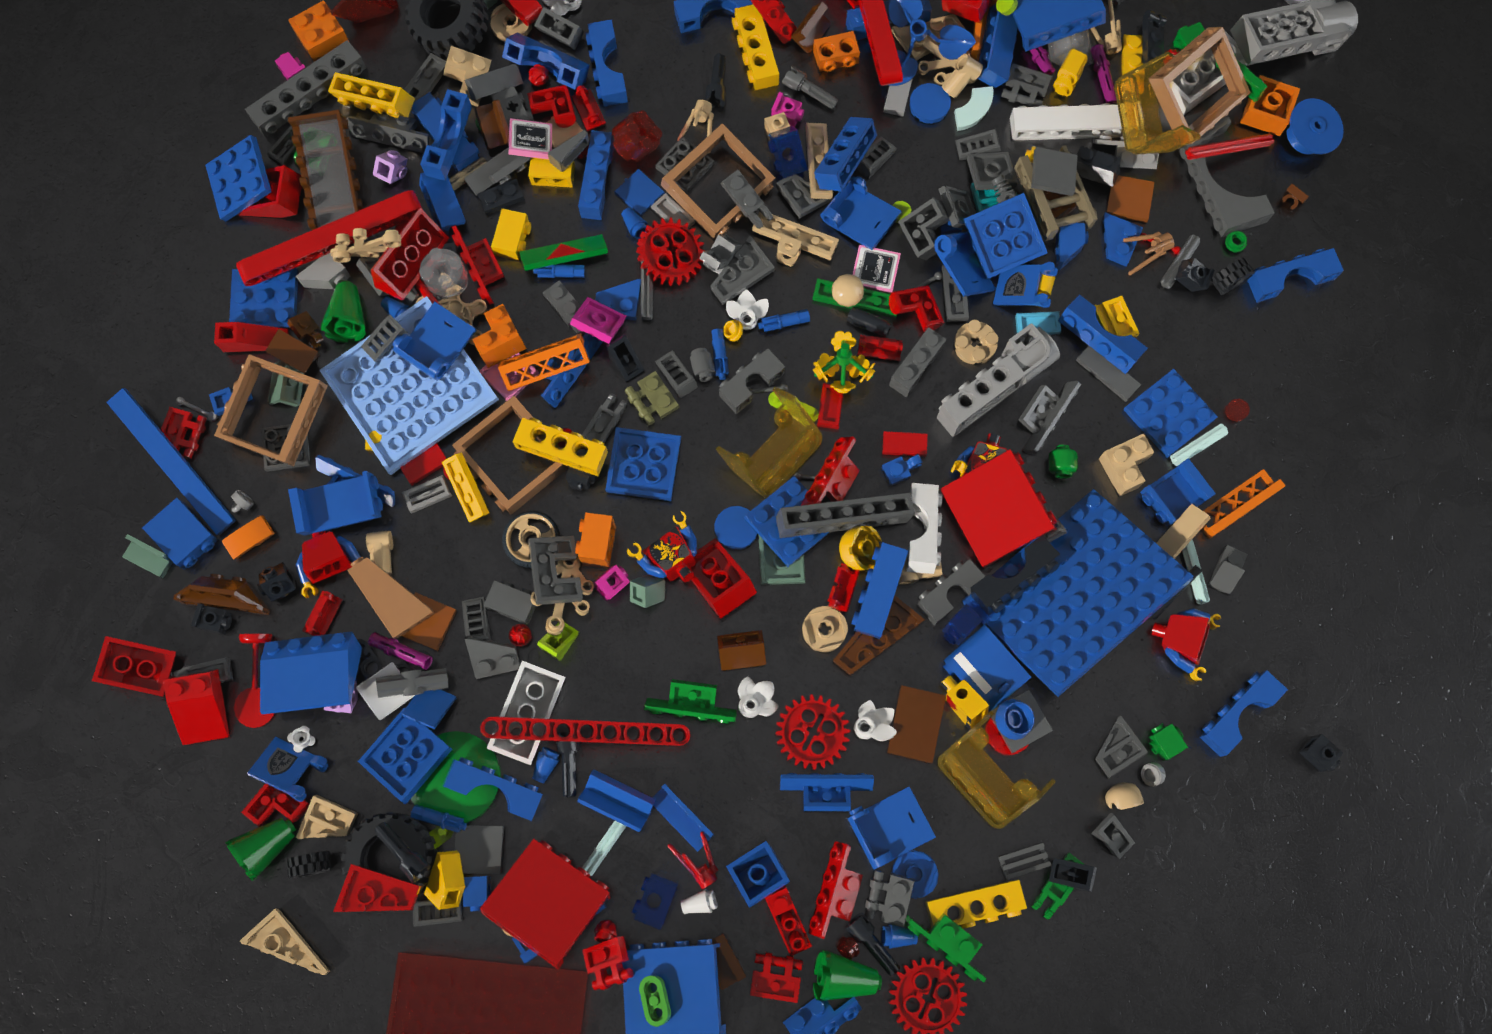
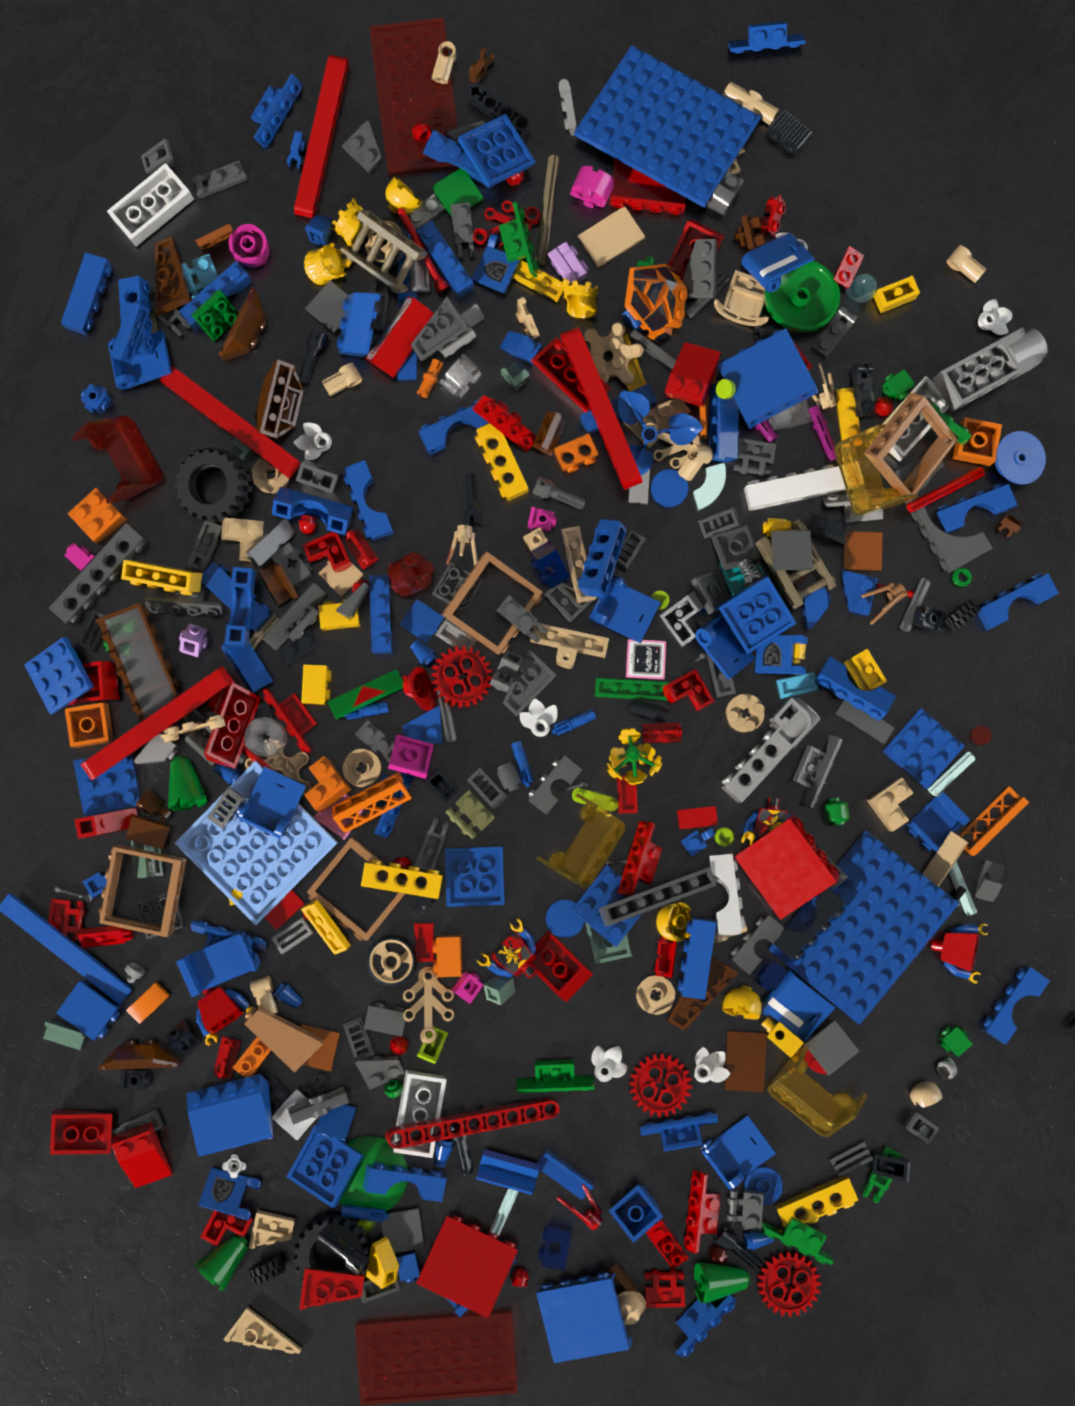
camera: 10 degrees left, 10 degrees up
red piece [234,634,275,728] -> none
magenta pin [368,632,433,670] -> none
tile [509,118,552,159] -> none
dark grey plate [528,536,583,605] -> none
red plate [583,936,634,990] -> none
bright green plate [639,975,671,1027] -> none
white cone [681,889,717,914] -> none
reddish brown panel [717,630,766,671] -> none
yellow plate [723,320,743,342] -> none
tan hair [832,274,864,307] -> none
dark grey arch [889,327,946,398] -> none
blue hat [995,699,1035,740] -> none
yellow brick [1053,49,1088,96] -> none
dark grey wing [1095,716,1148,779] -> none
none -> orange brick [65,703,114,748]
none -> red hinge [78,926,134,948]
none -> orange brick [233,1037,272,1078]
none -> blue cone [273,982,303,1009]
none -> tan plate [342,749,382,787]
none -> green plate [383,1080,403,1098]
none -> red piece [403,667,437,711]
none -> red tile [414,922,435,962]
none -> tan piece [617,1291,646,1325]
none -> lime tile [714,827,734,847]
none -> yellow cylinder [722,985,762,1019]
none -> blue arch [934,483,1017,534]

